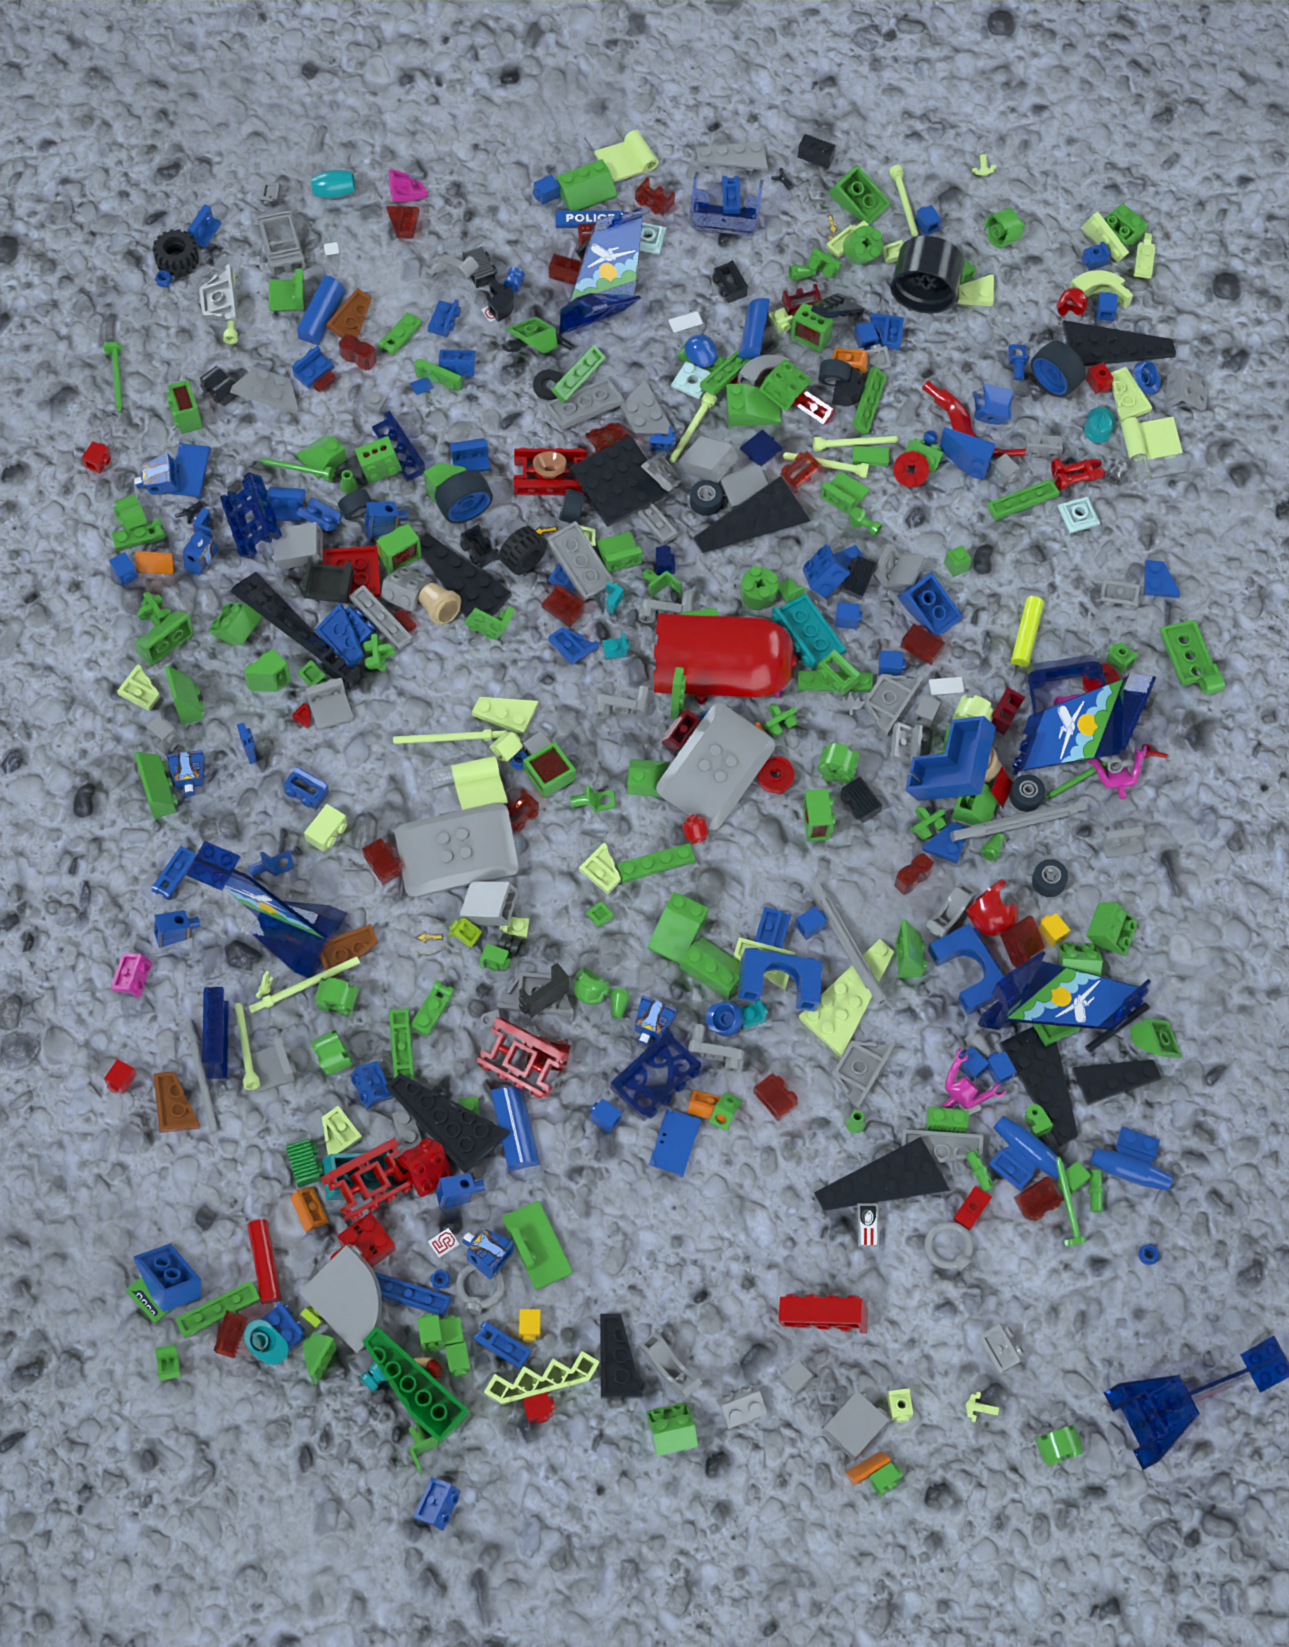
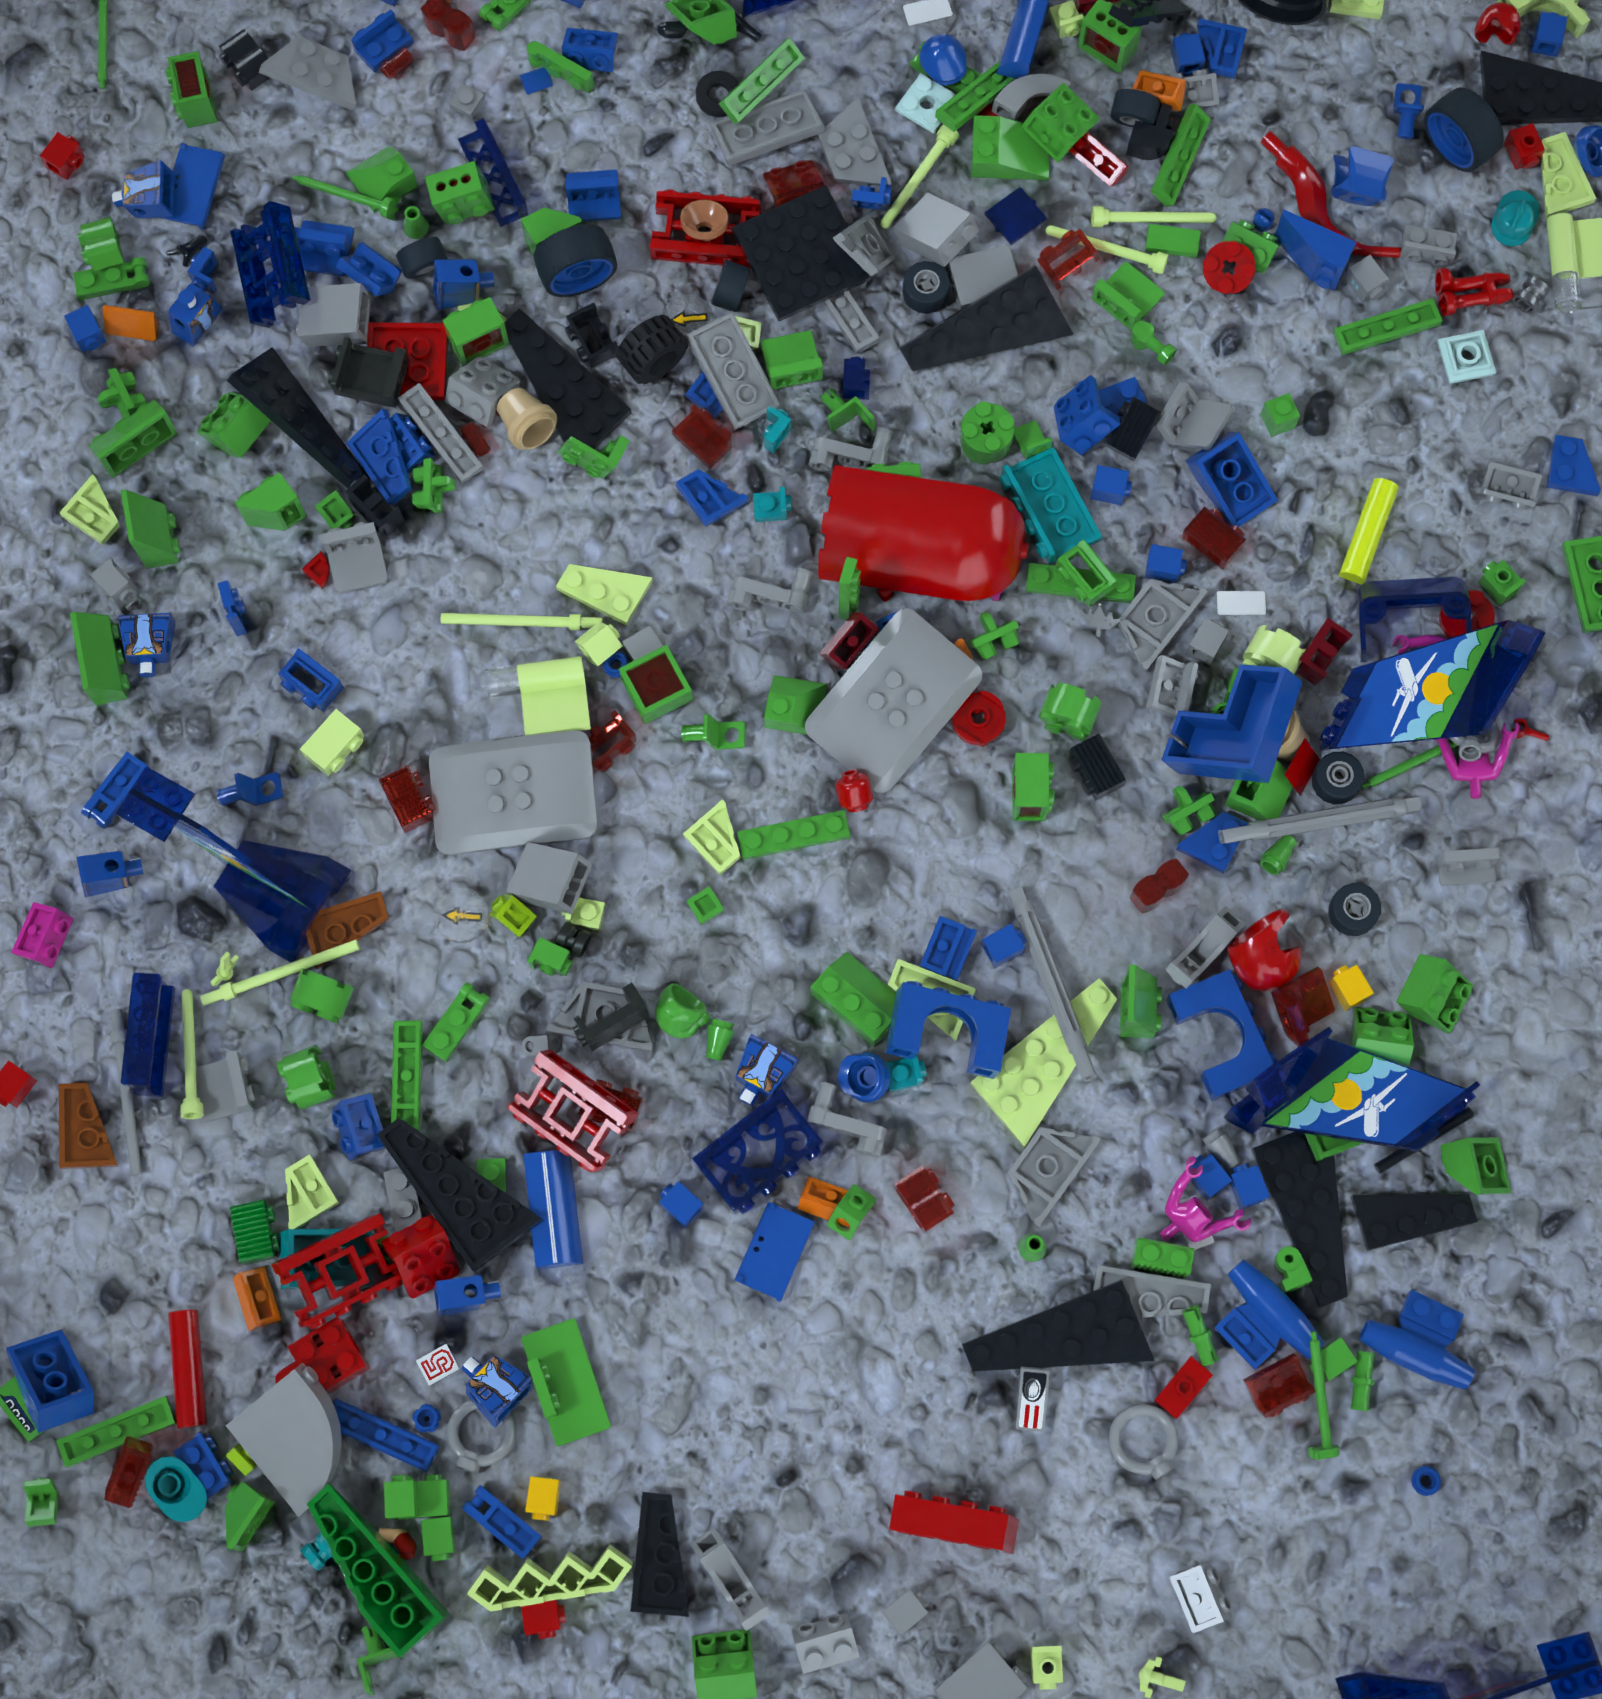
camera: 10 degrees right, 10 degrees up
bright green slope [647,892,709,964] -> none

